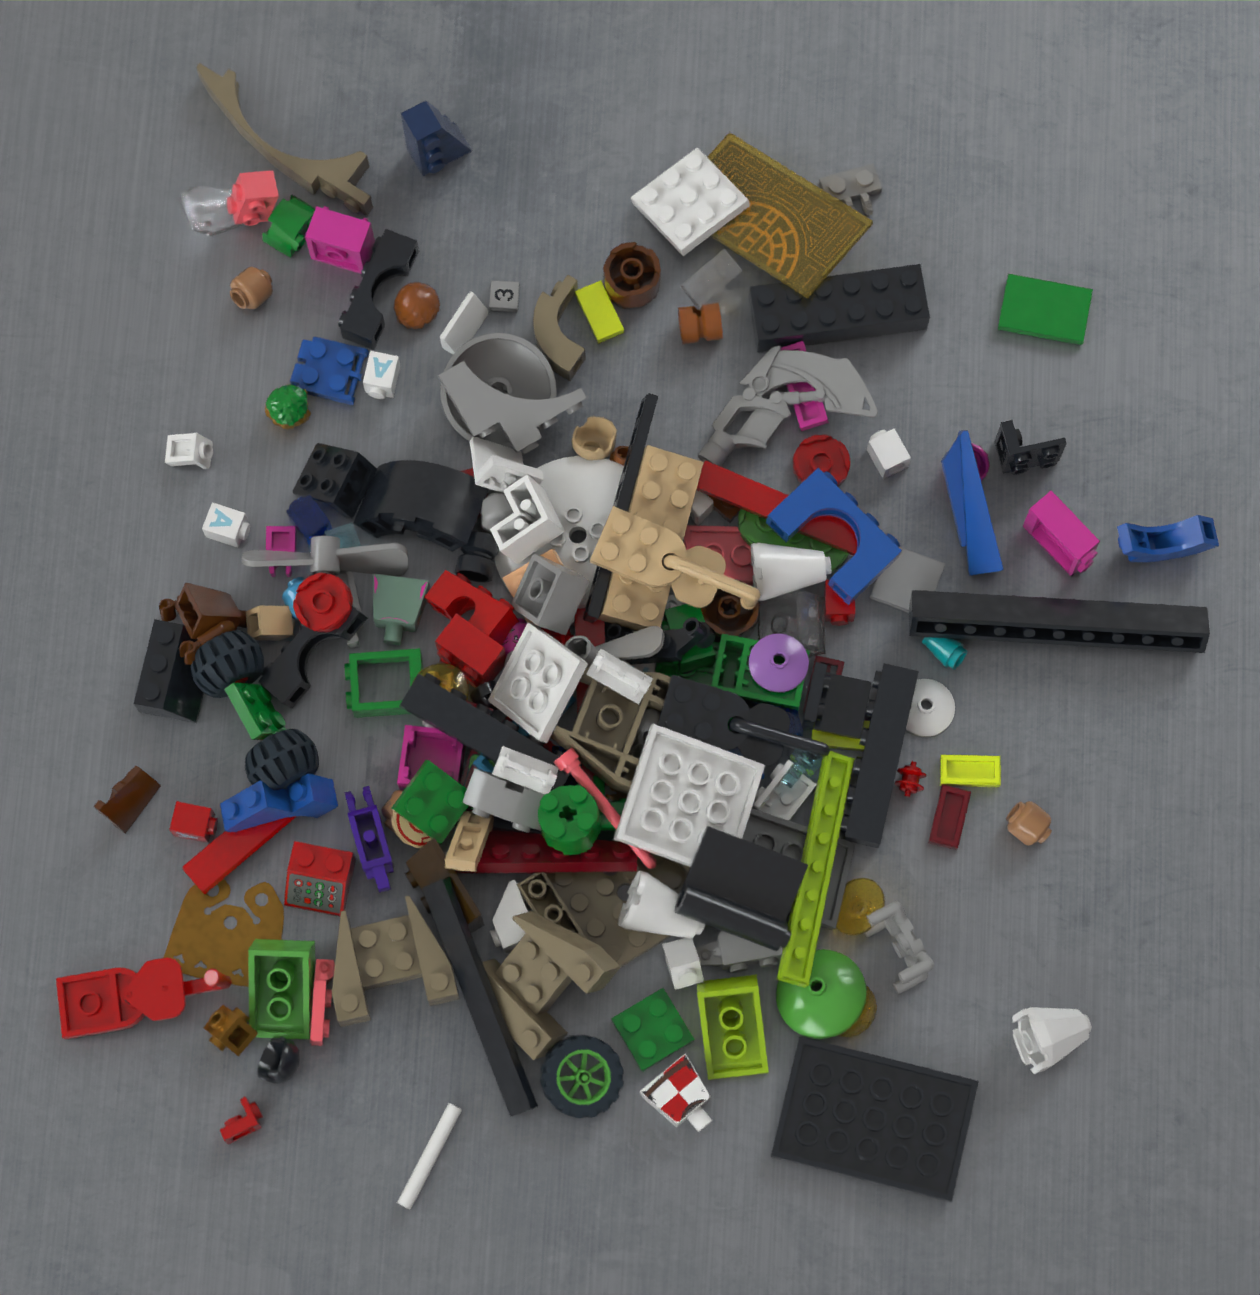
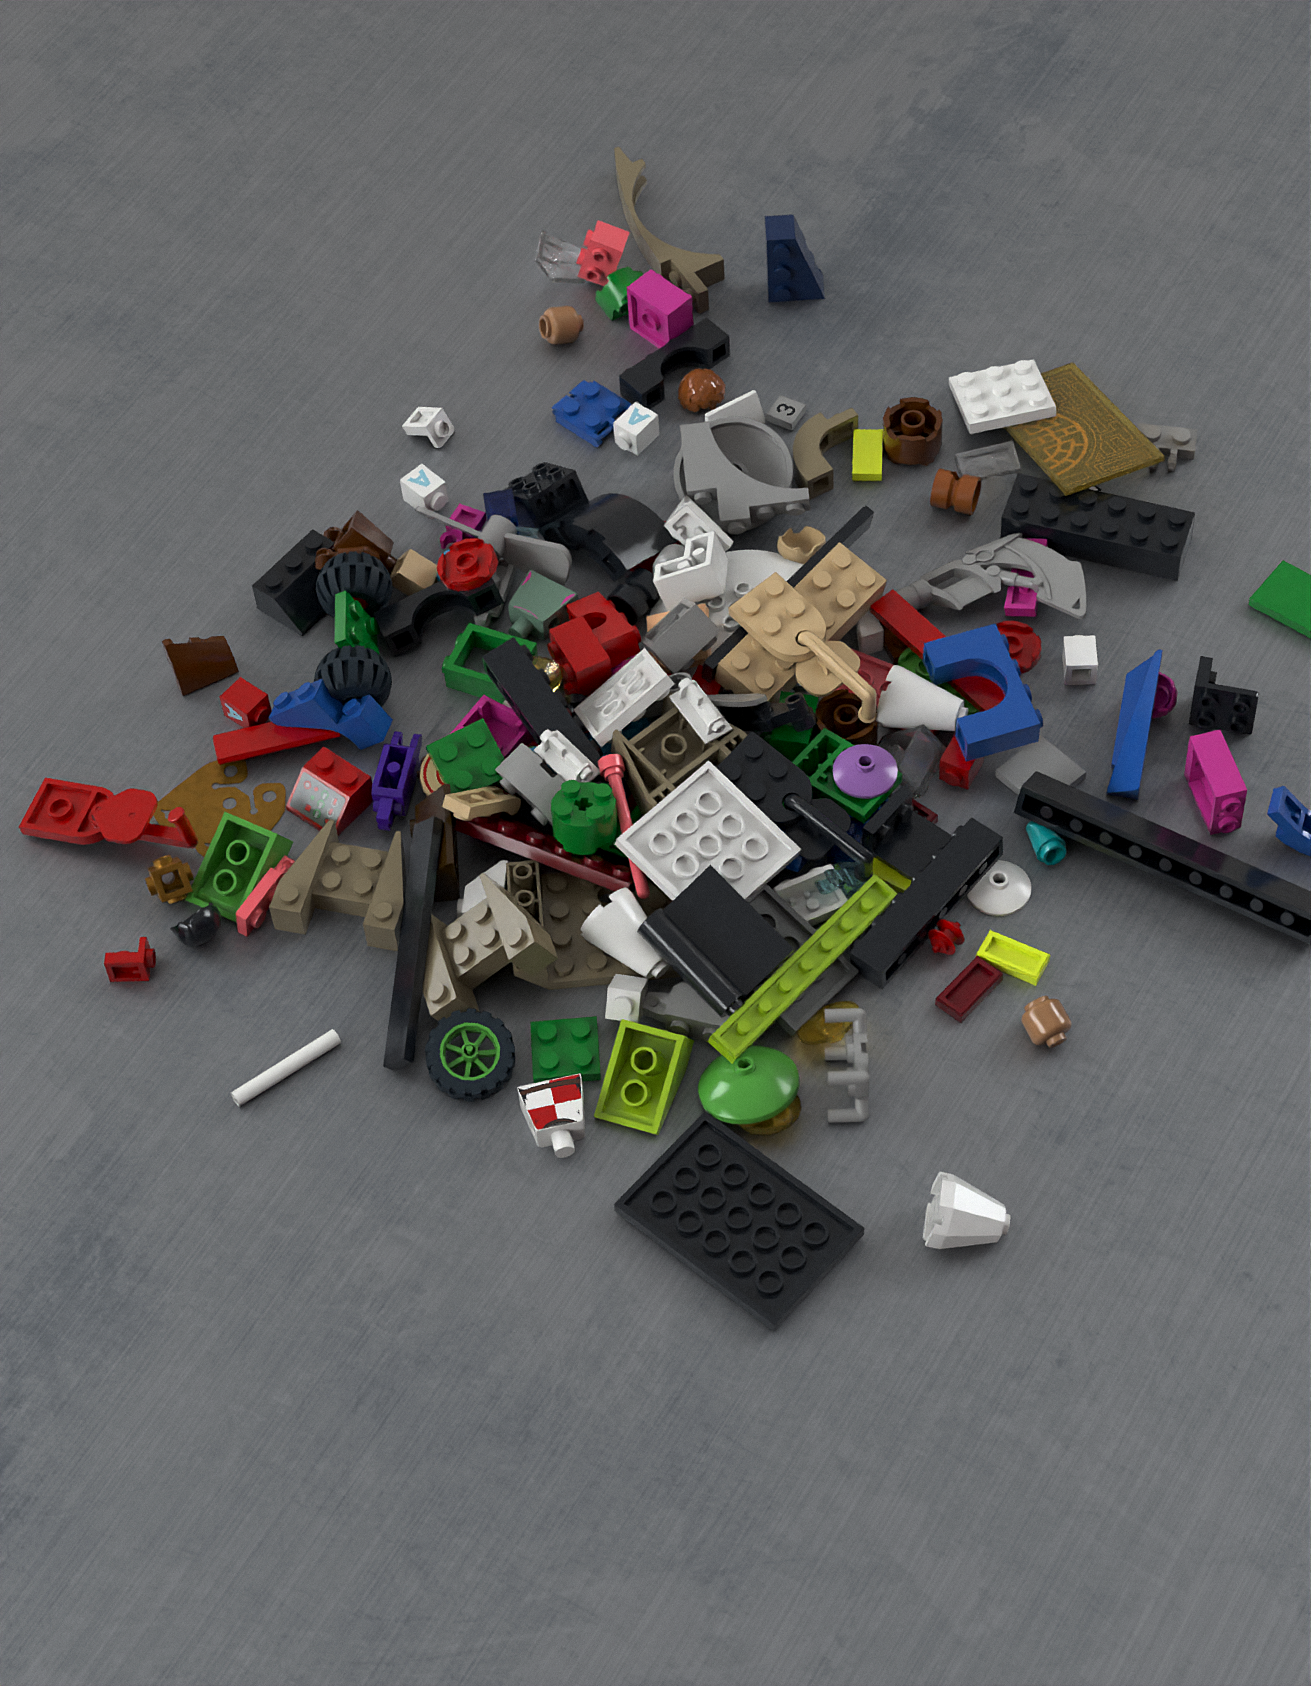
camera: 30 degrees right, 20 degrees down
green piece [265,384,311,430] -> none

